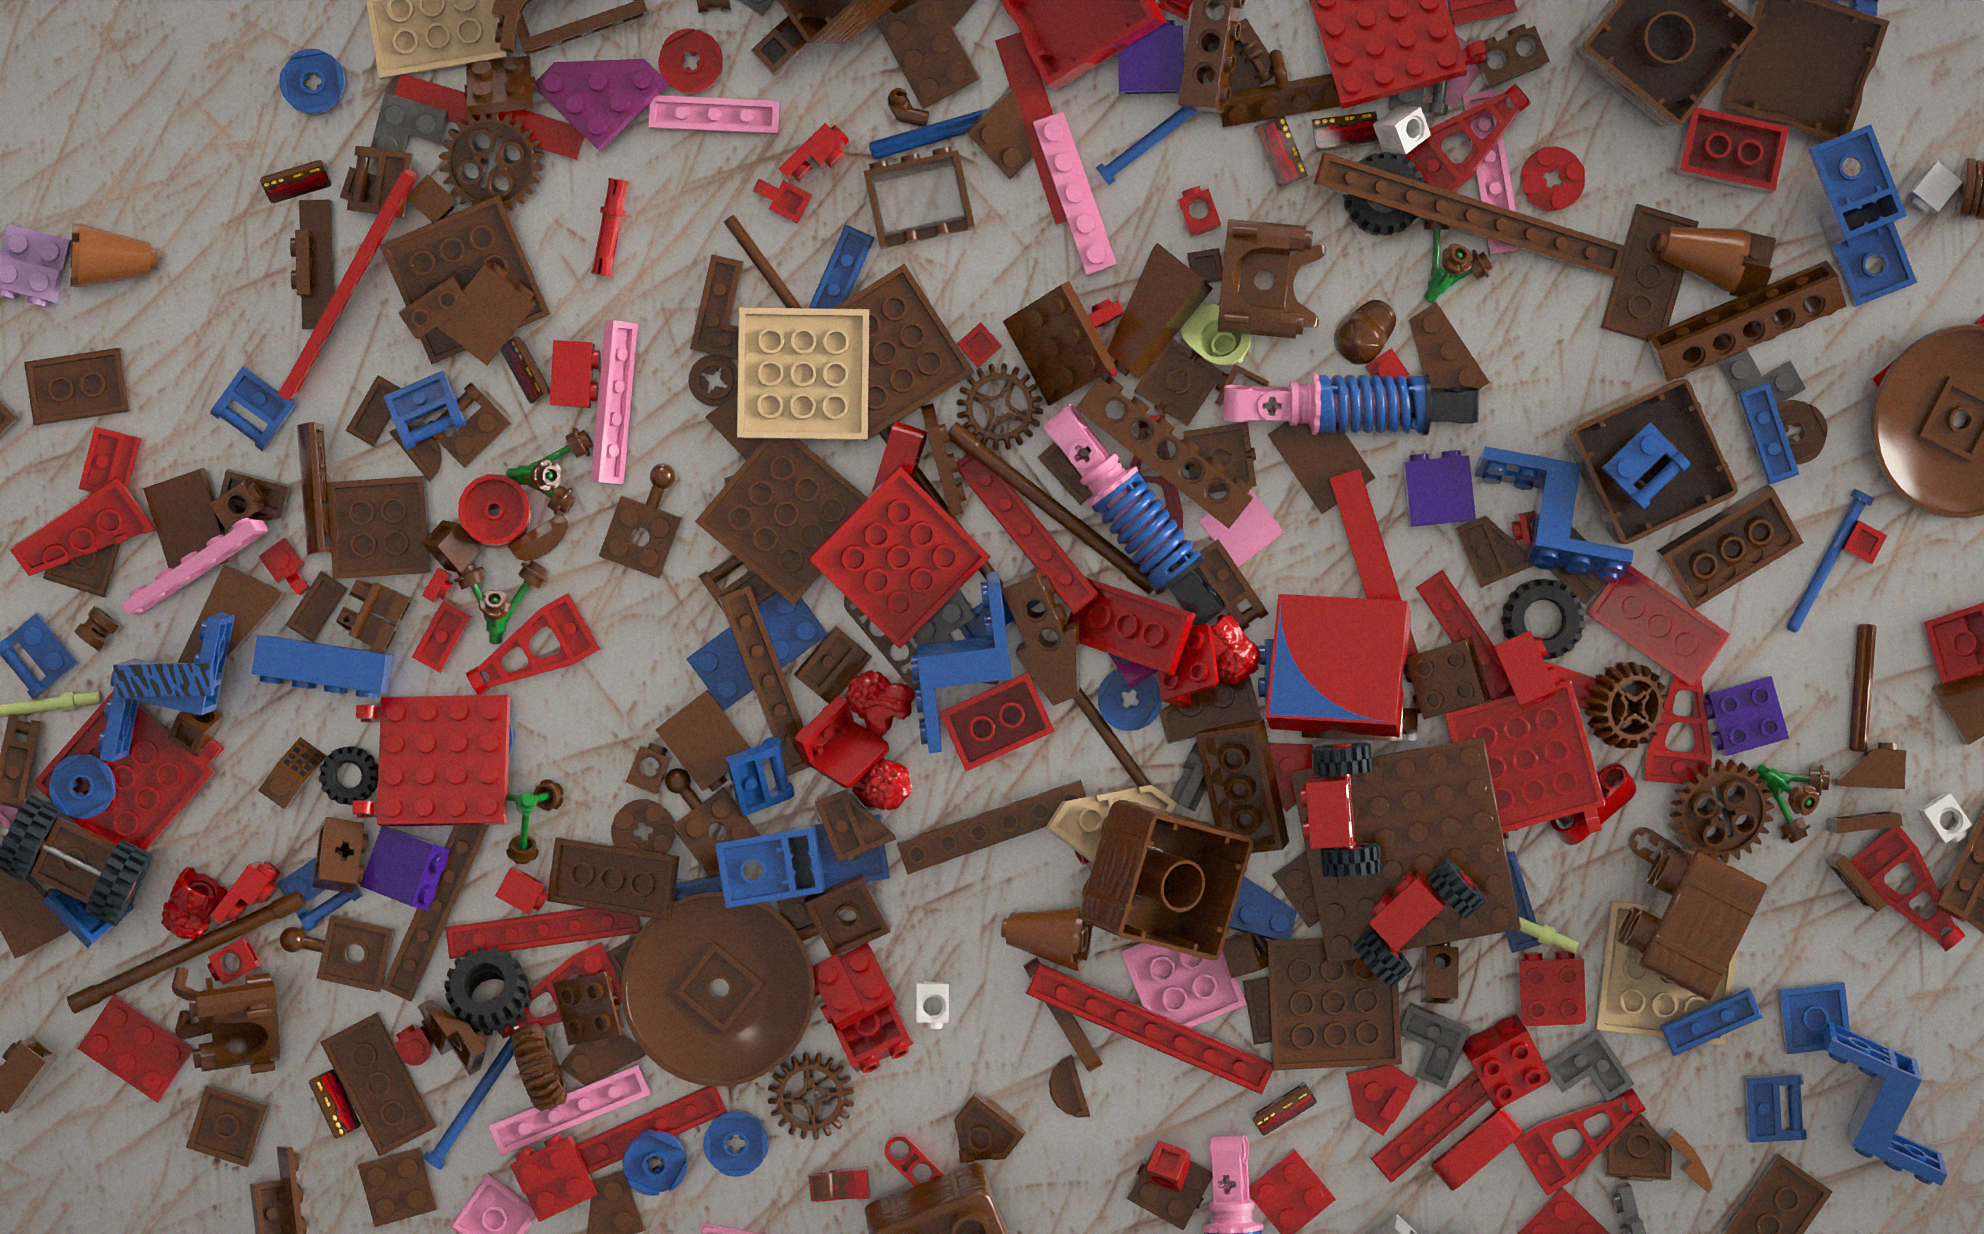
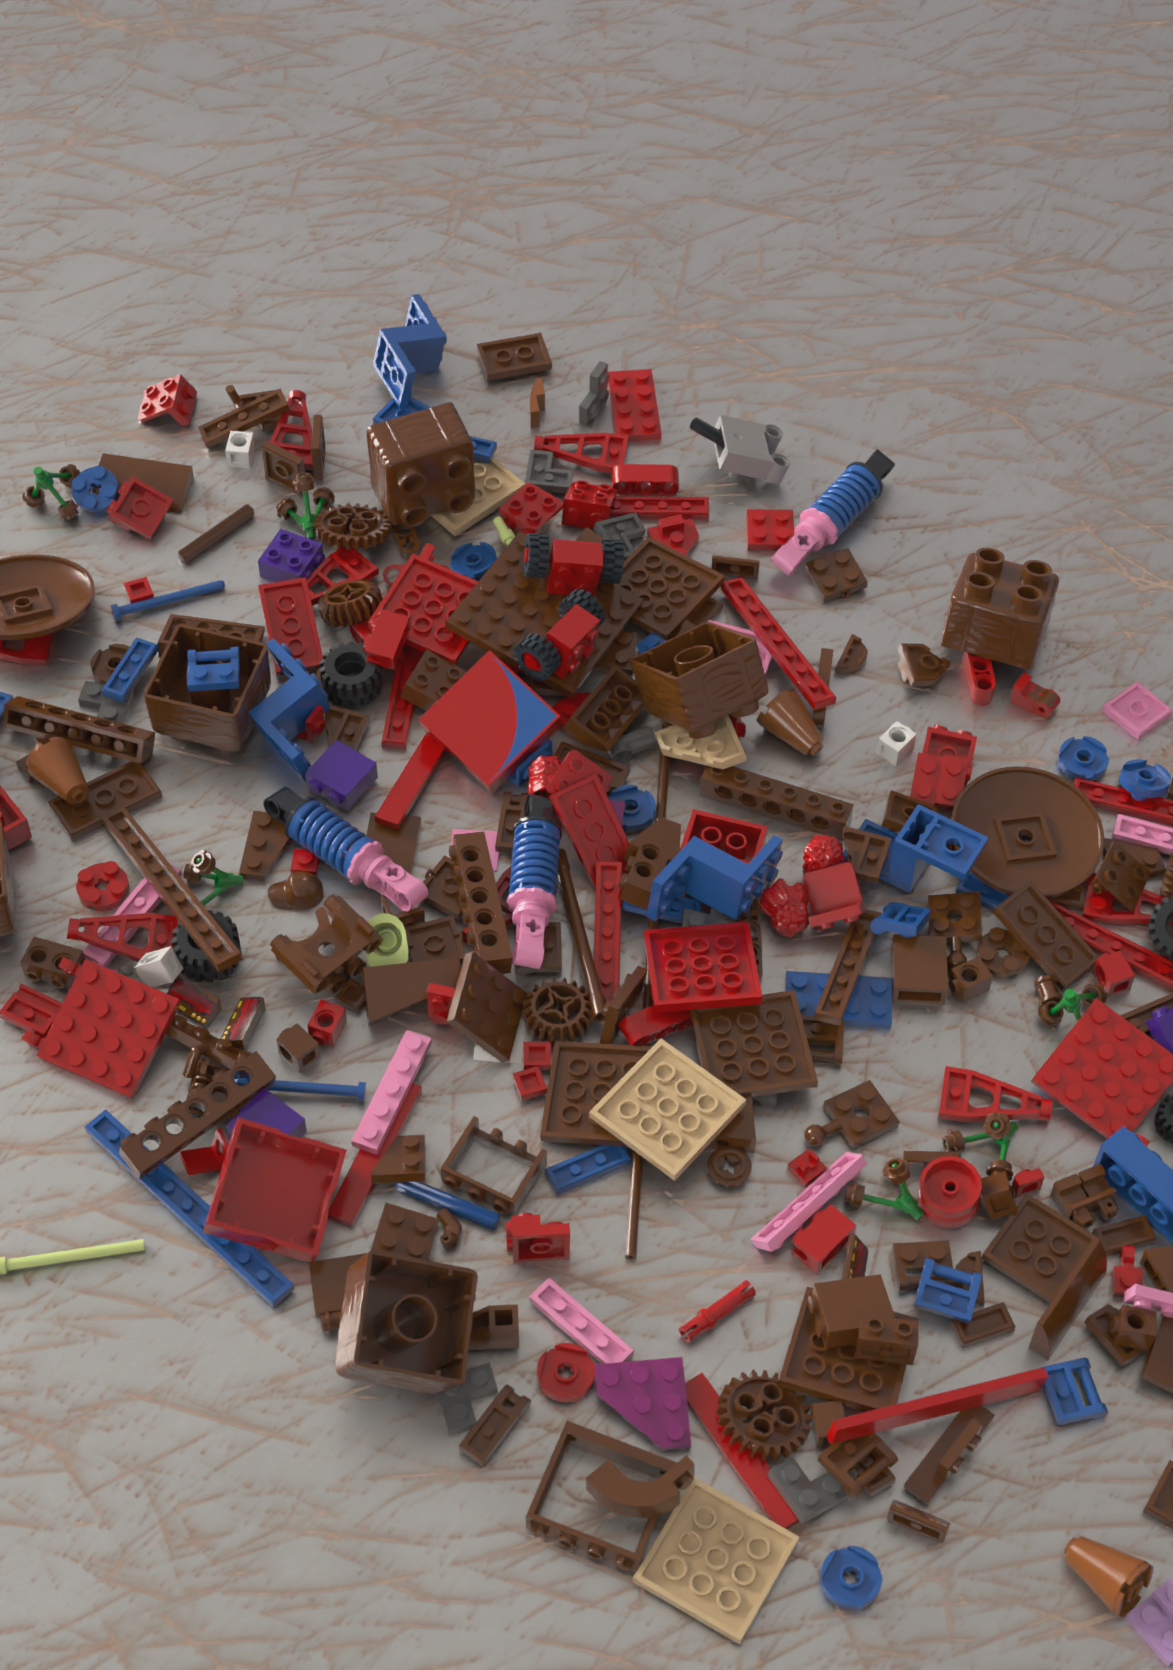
camera: 145 degrees left, 35 degrees down
red plate [412,601,472,673] -> none
reddish brown plate [464,55,537,116] -> none
reddish brown plate [690,254,744,360] -> none
red plate [753,178,812,224] -> none
reddish brown gear [767,1052,855,1140] -> none
reddish brown plate [794,625,872,704] -> none
red brick [1147,1141,1192,1193] -> none
reddish brown plate [1605,1113,1672,1182] -> none
blue plate [1745,1074,1807,1143] -> none
reddish brown slope [1835,742,1907,789] -> none
none -> reddish brown brick [276,1023,320,1073]
none -> blue plate [450,542,497,582]
none -> red plate [513,1066,547,1101]
none -> red tile [787,1148,827,1188]
none -> reddish brown bush [1034,974,1063,1005]

